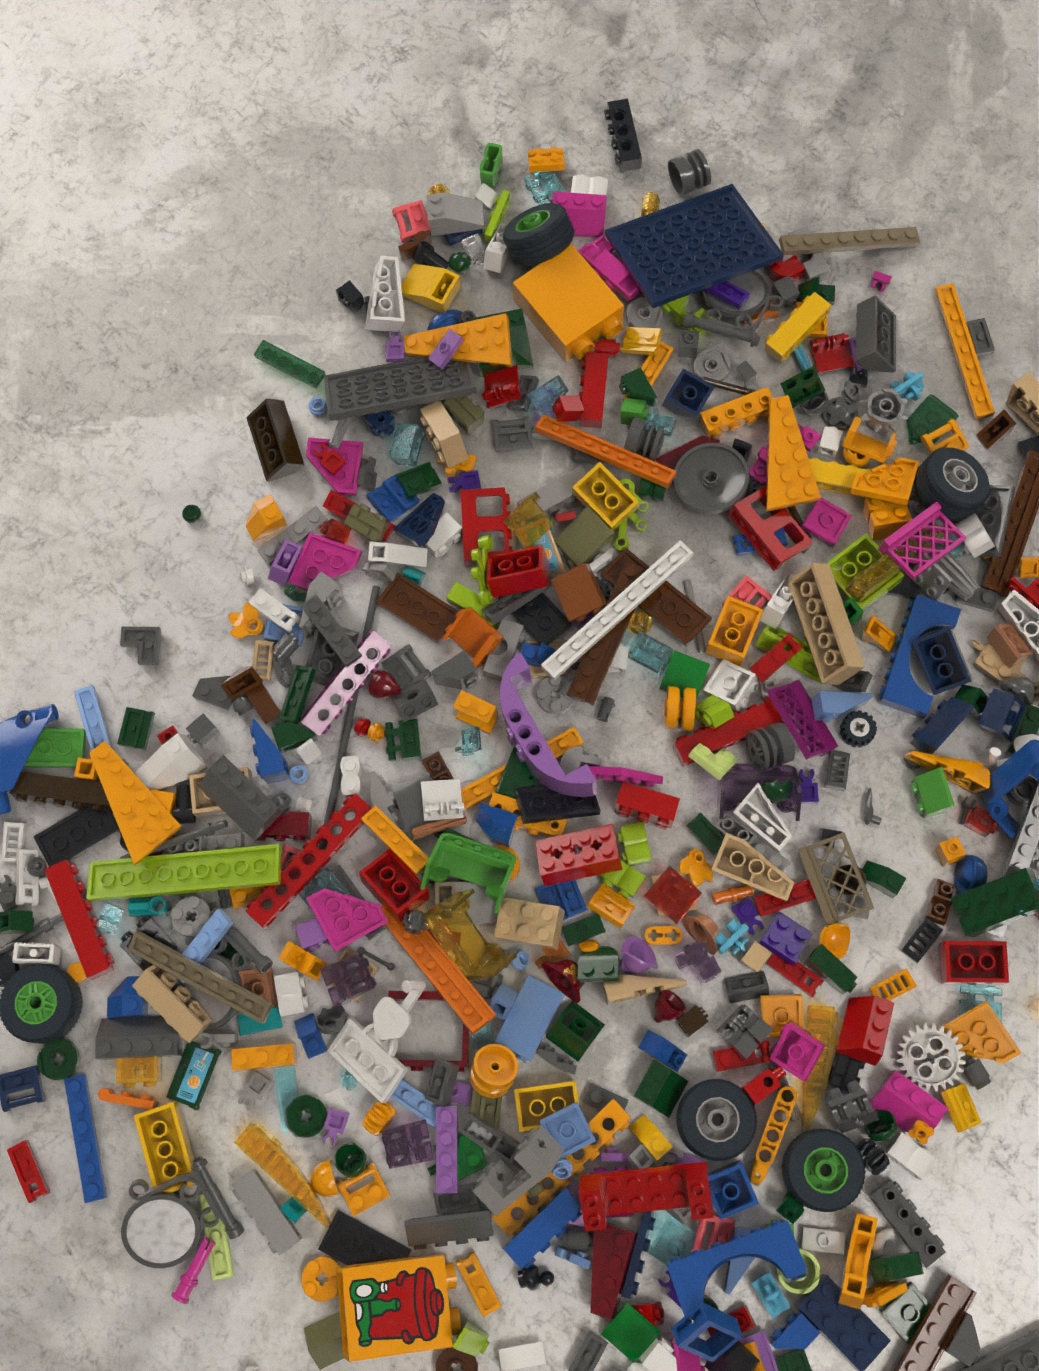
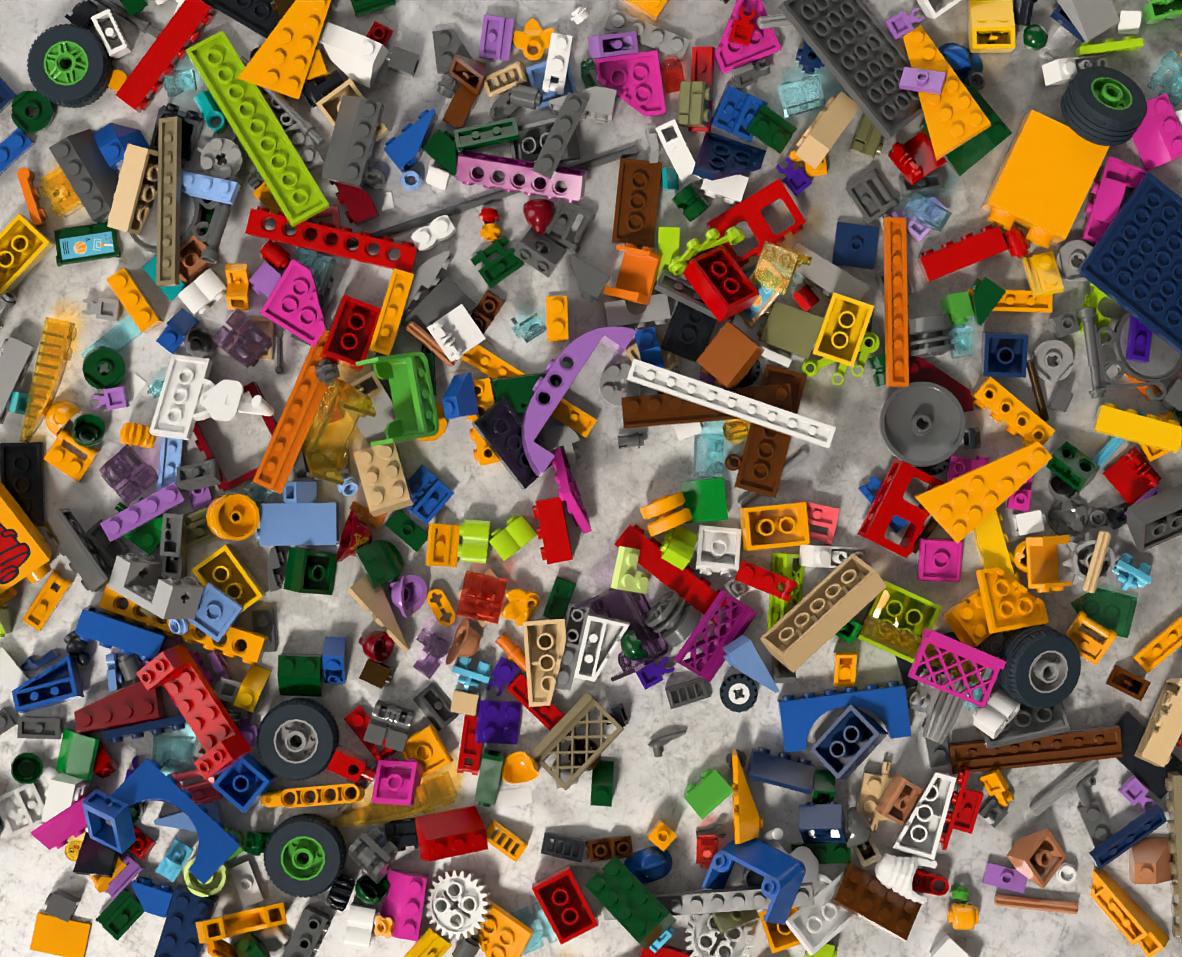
camera: 55 degrees right, 15 degrees up
light grey plate [201,1033,239,1049] -> none
red brick [535,824,623,886] -> none
red brick [552,395,584,422] -> none
light orange piece [579,940,599,952] -> none
none -> blue wedge [12,655,84,713]
none -> dark blue slope [20,648,61,671]
none -> red brick [260,240,291,271]
none -> medium lavender plate [479,15,515,62]
none -> dark green wheel [671,182,711,223]
none -> reddish brown pin [725,454,741,471]
none -> dark blue plate [831,222,879,270]
none -> tan axle [1083,531,1111,593]

